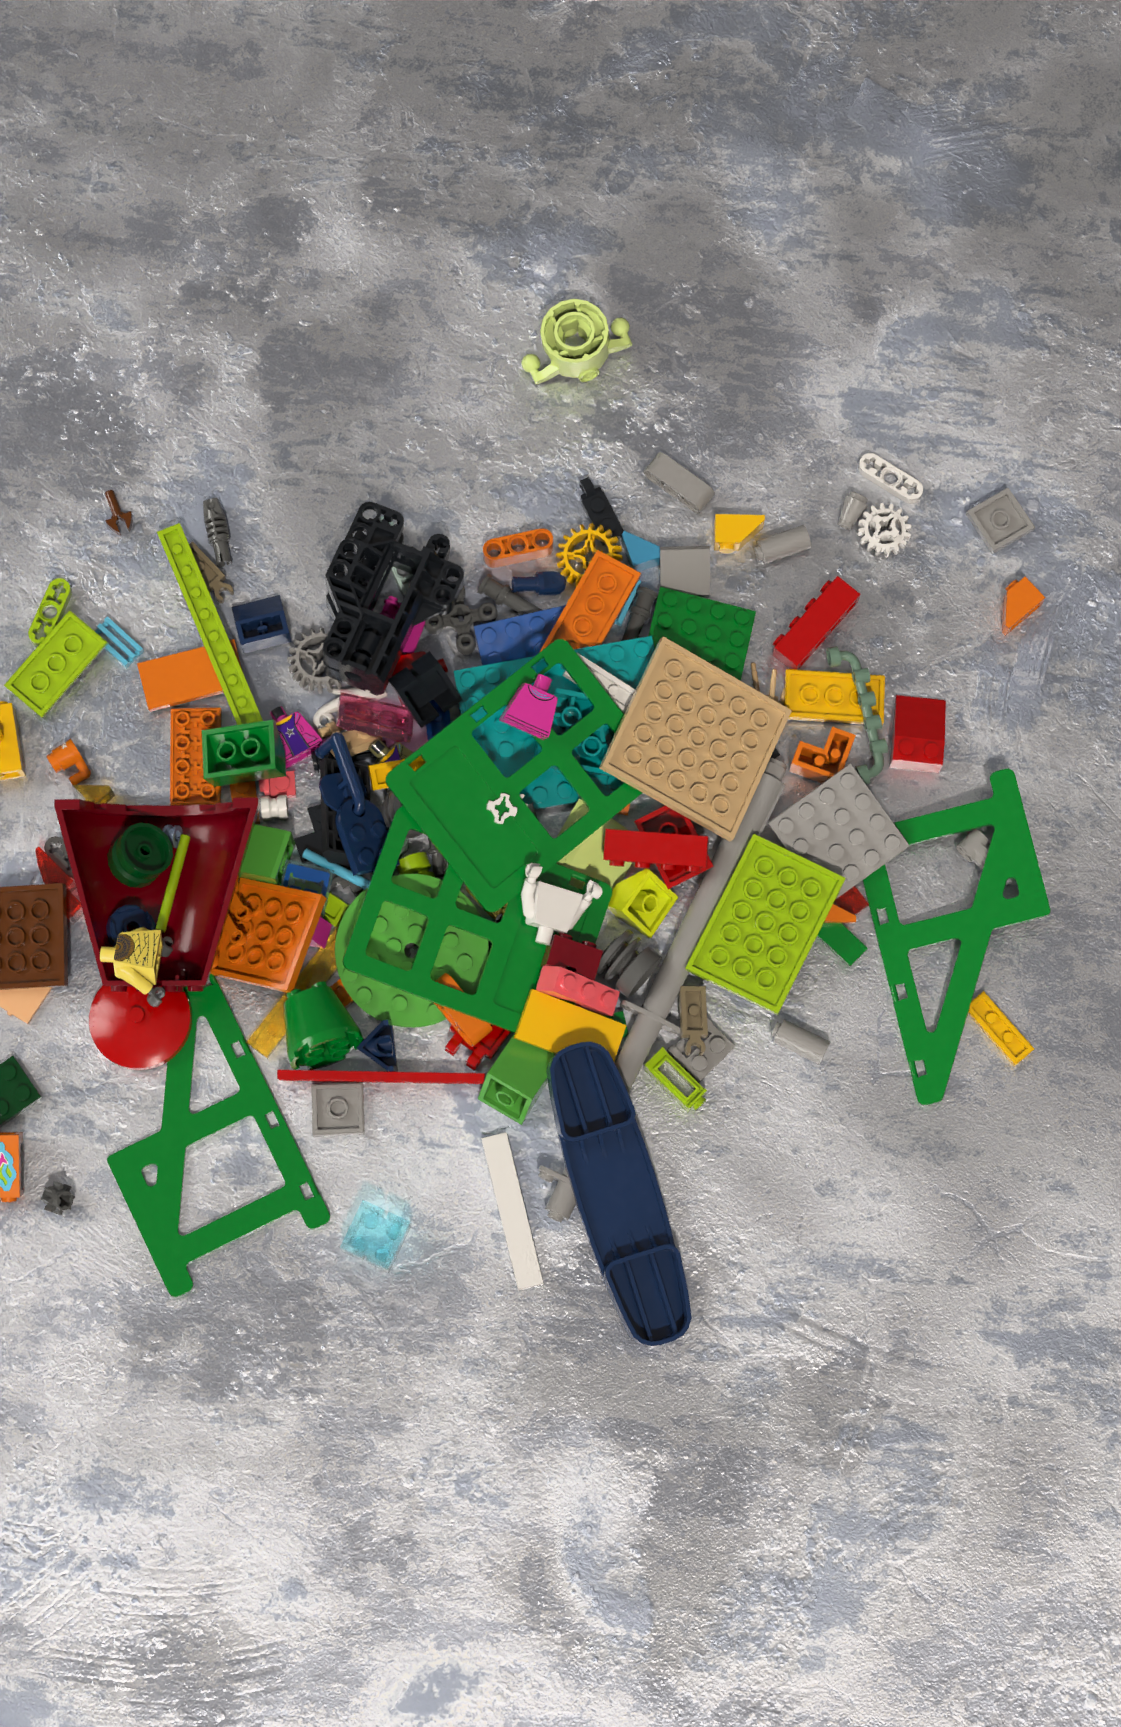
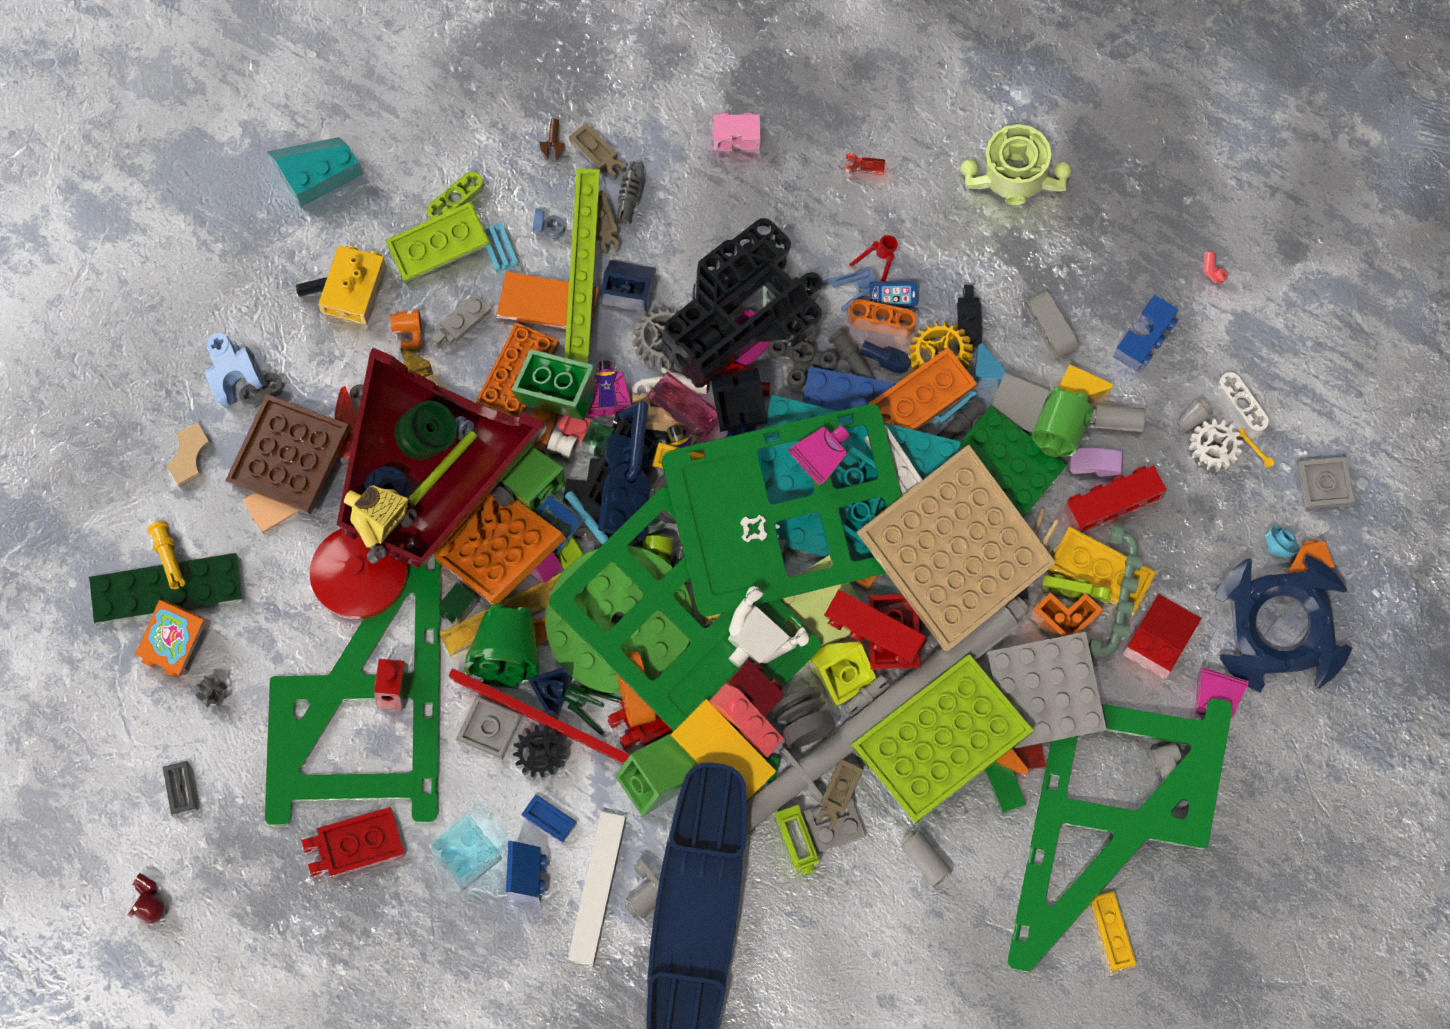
camera: 25 degrees right, 5 degrees down
none -> dark red piece [127,873,165,926]
none -> dark grey tile [163,761,198,816]
none -> red tile [301,807,405,878]
none -> red torso [374,659,409,711]
none -> light grey hinge [431,293,491,349]
none -> dark green brick [438,582,478,626]
none -> dark grey plate [492,485,515,508]
none -> blue slope [506,841,546,902]
none -> black gear [513,725,567,781]
none -> blue tile [521,794,577,844]
none -> medium blue tile [532,208,545,233]
none -> sand blue bush [543,215,565,239]
none -> dark green plant [563,683,623,735]
none -> dark tan plate [569,123,625,180]
none -> clear green brick [582,420,614,458]
none -> bright pink brick [713,113,760,150]
none -> medium blue plant [822,268,876,311]
none -> light grey pin [842,675,890,718]
none -> clear red bar [844,153,885,175]
none -> red plant [849,235,898,281]
none -> tile [869,280,917,306]
none -> bright green cylinder [1031,387,1093,457]
none -> lime plate [1042,574,1112,603]
none -> lavender slope [1070,448,1123,477]
none -> blue arch [1113,294,1179,372]
none -> dark pink torso [1195,668,1249,718]
none -> coral arm [1204,252,1228,284]
none -> dark blue piece [1213,554,1353,693]
none -> yellow hinge [1237,428,1274,468]
none -> medium azure plate [1265,526,1299,559]

